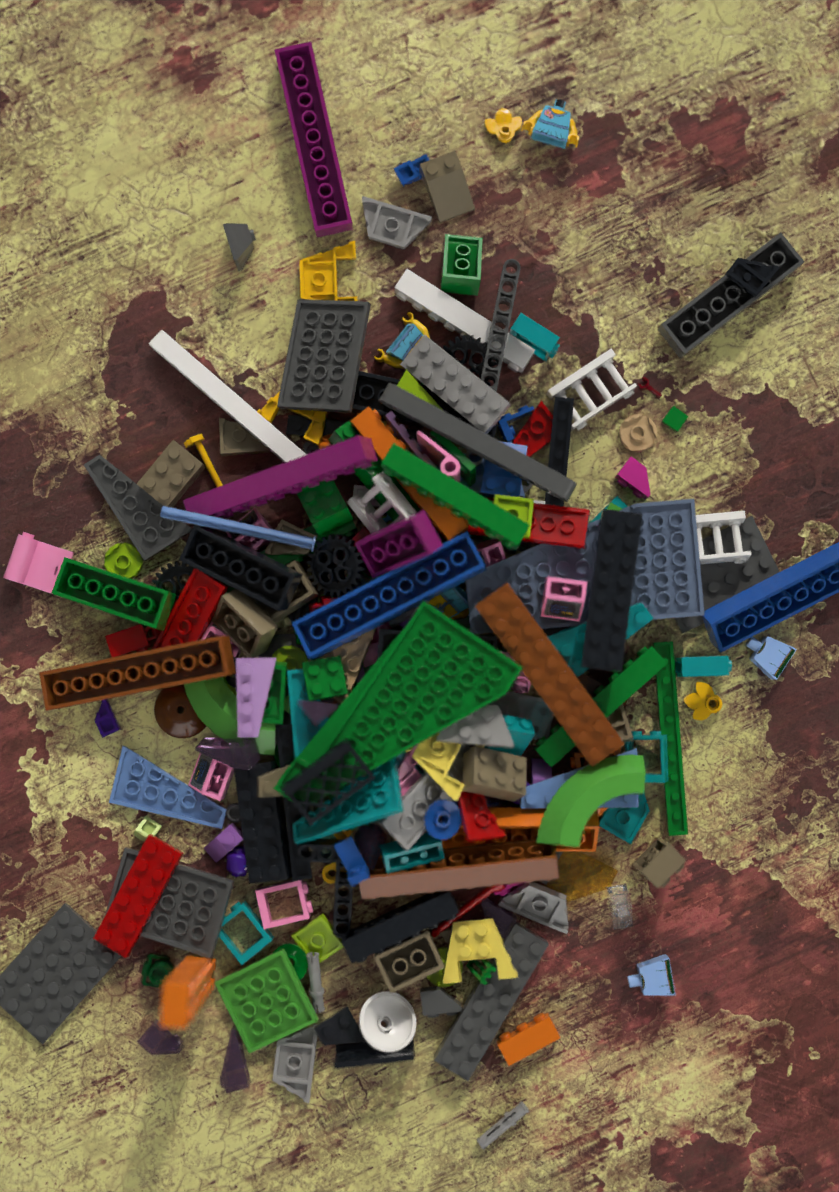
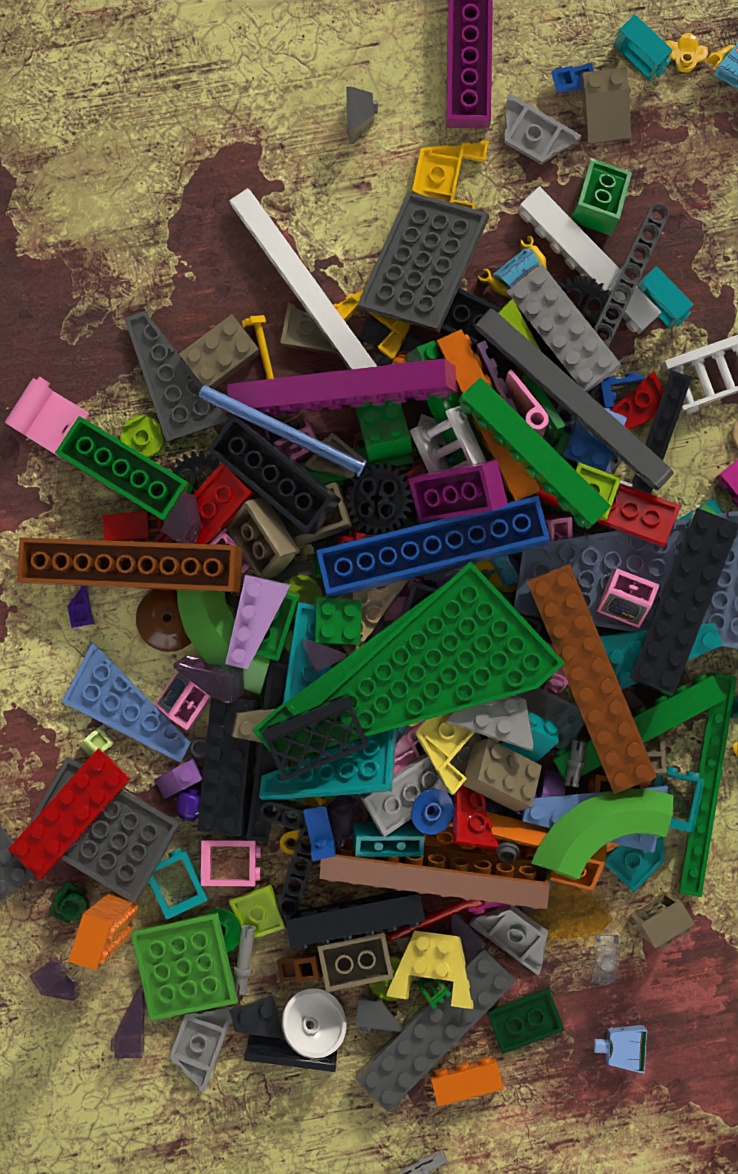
camera: 10 degrees right, 0 degrees up
none -> clear purple slope [160,491,202,544]
none -> reddish brown brick [277,952,323,983]
none -> dark green tile [486,987,565,1054]
none -> dark grey plate [496,842,519,863]
none -> green tile [555,432,571,457]
none -> dark grey pin [564,739,587,787]
none -> teal window [613,14,673,81]

